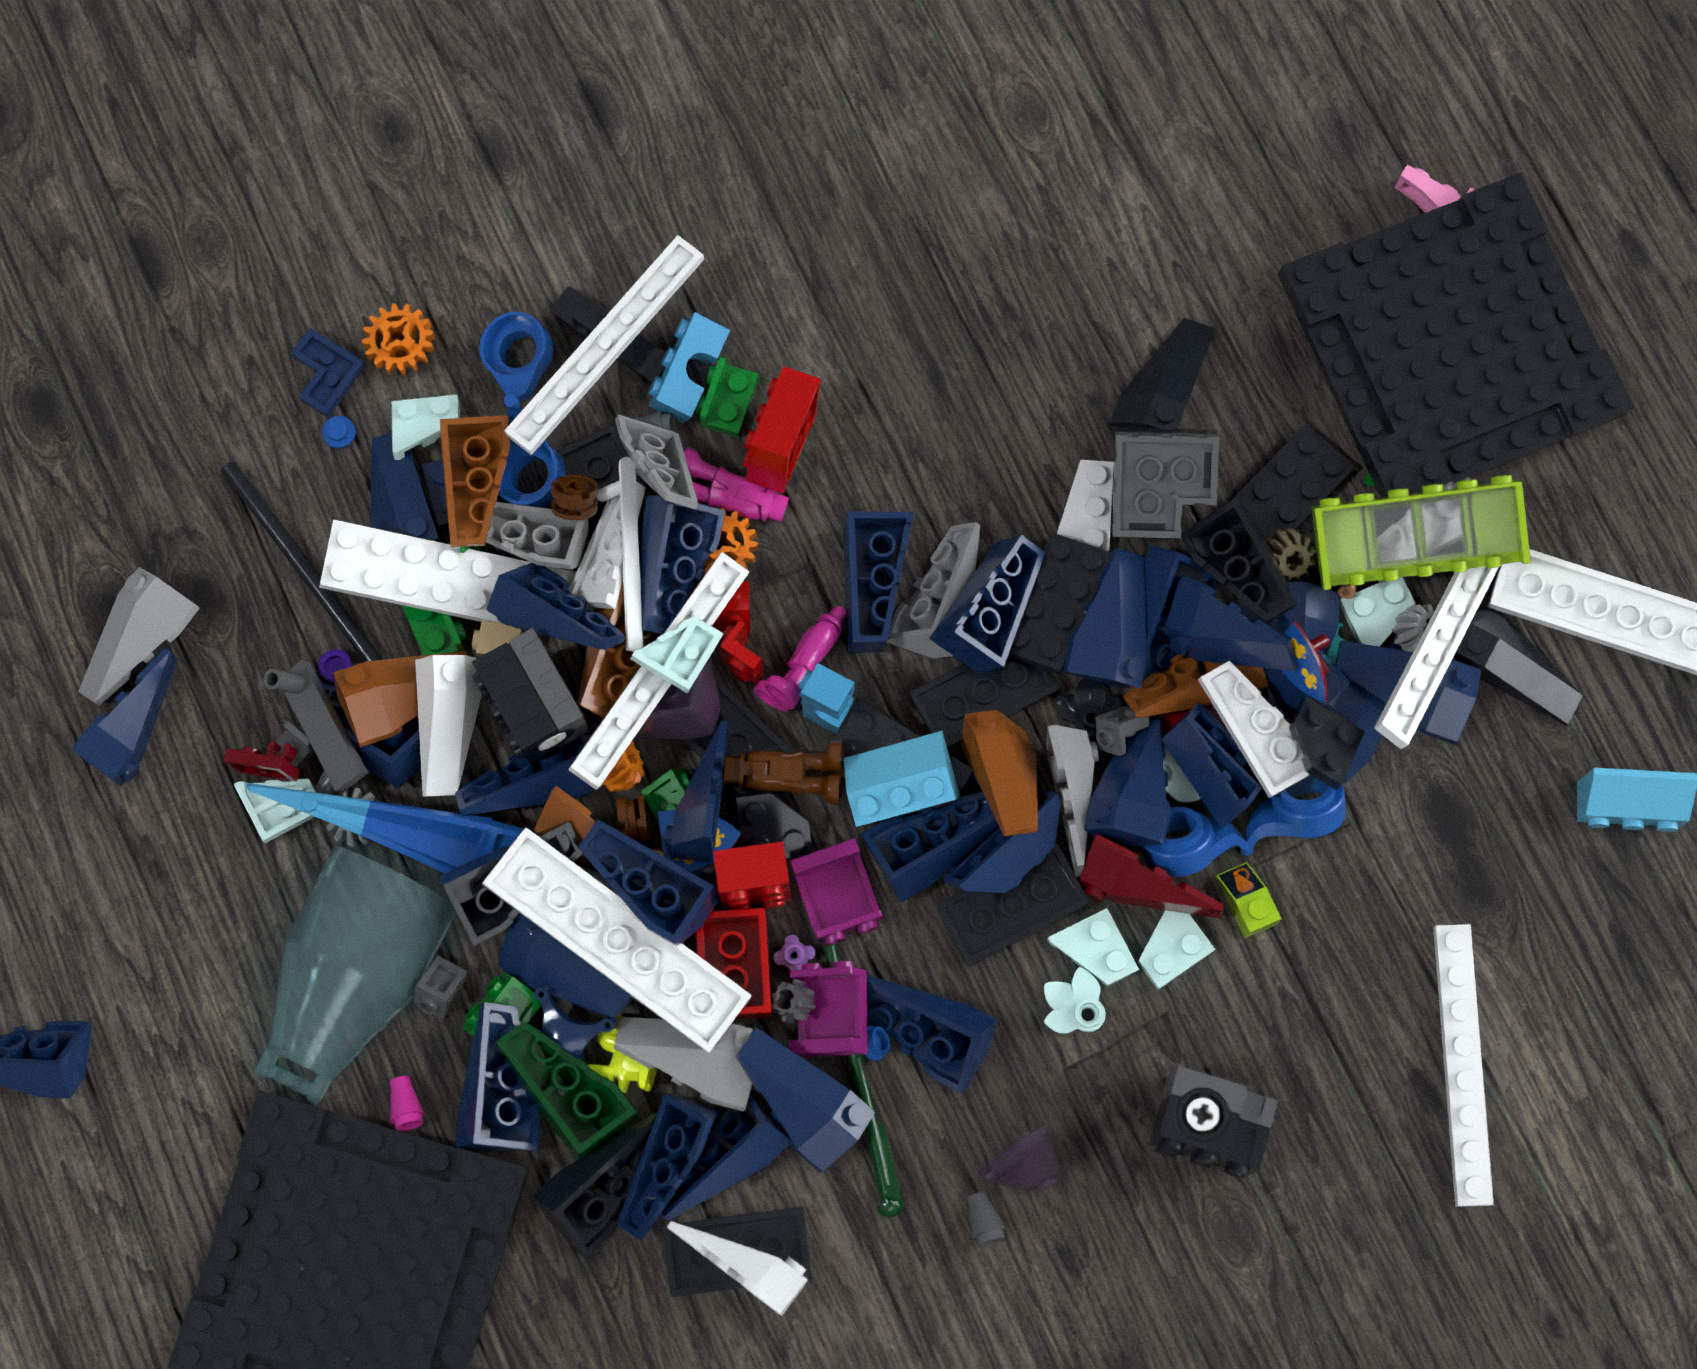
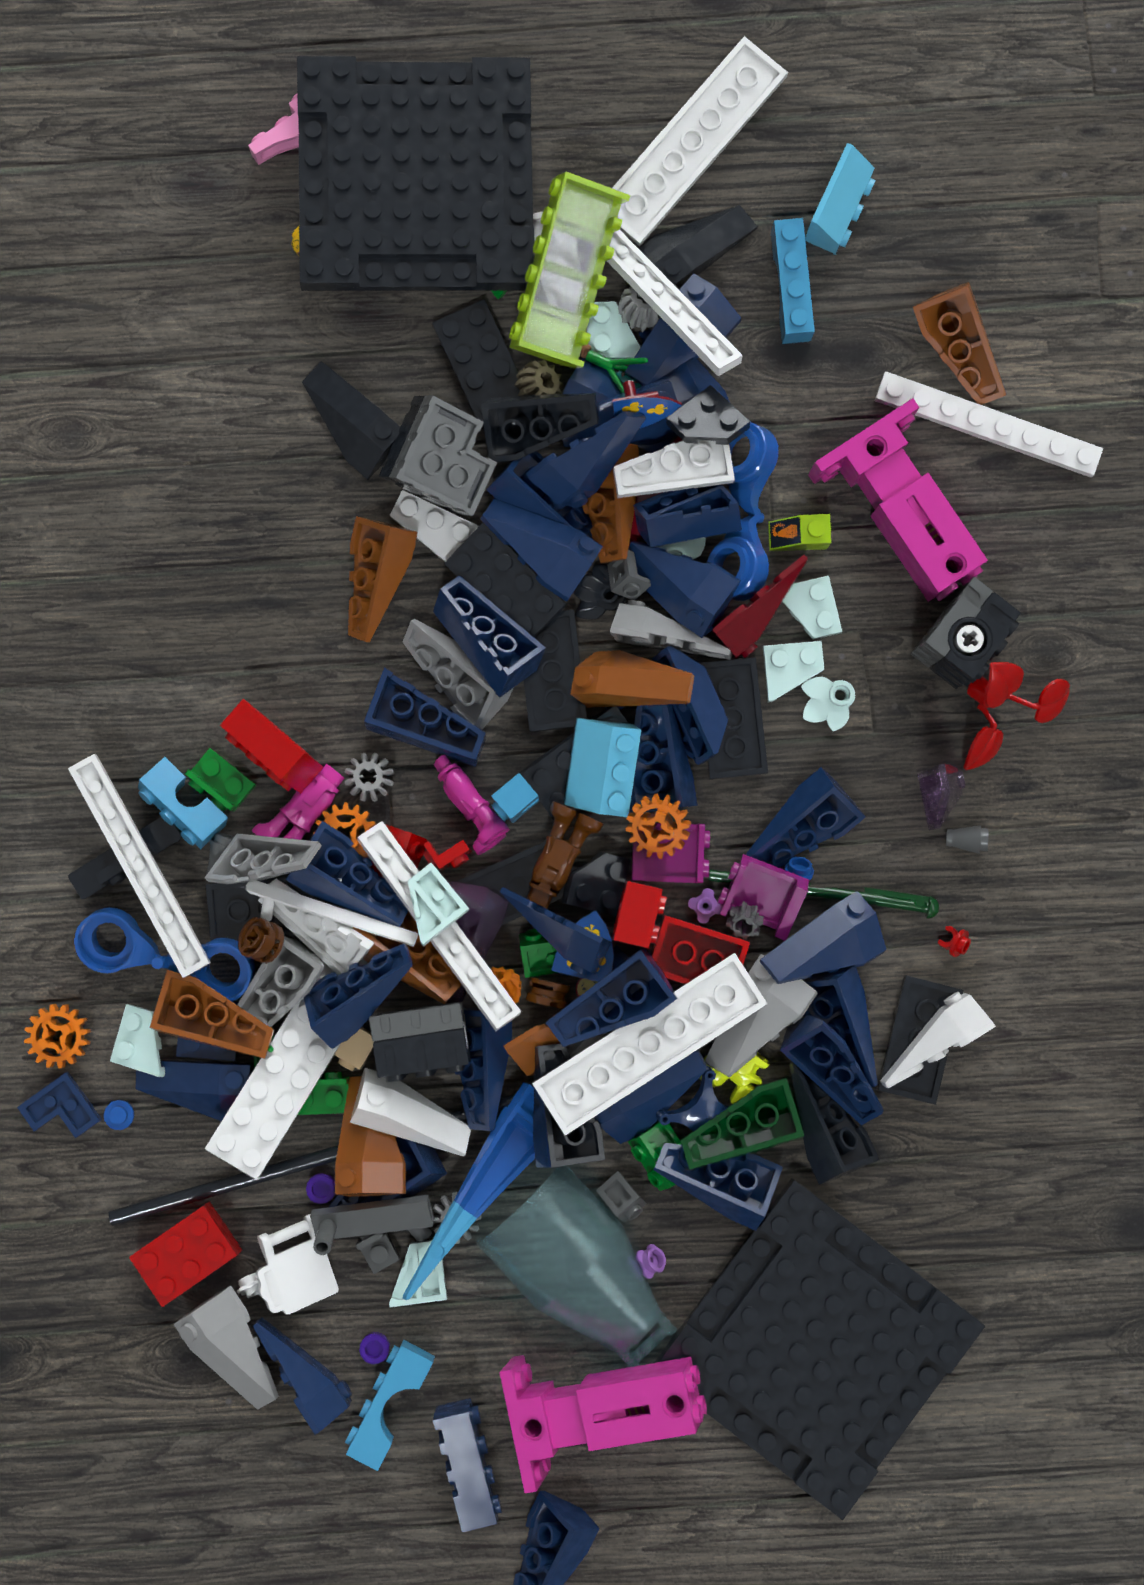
camera: 75 degrees left, 10 degrees up
dark red plate [223,741,300,782] -> none
dark pink cone [389,1076,425,1131] -> none
none -> red brick [129,1201,242,1307]
none -> white plate [237,1273,259,1298]
none -> white piece [256,1214,339,1314]
none -> light grey gear [345,753,394,802]
none -> dark azure arch [345,1340,435,1471]
none -> dark orange wedge [348,516,418,642]
none -> dark purple tile [359,1332,390,1364]
none -> wedge [433,1398,502,1532]
none -> dark pink brick [500,1355,707,1493]
none -> green plant [585,350,648,394]
none -> orange gear [625,793,691,859]
none -> medium lavender plate [636,1244,666,1279]
none -> dark azure arch [771,218,815,344]
none -> dark pink brick [808,398,988,602]
none -> dark orange wedge [913,282,1007,405]
none -> red plate [938,926,971,957]
none -> red plant [963,662,1070,770]

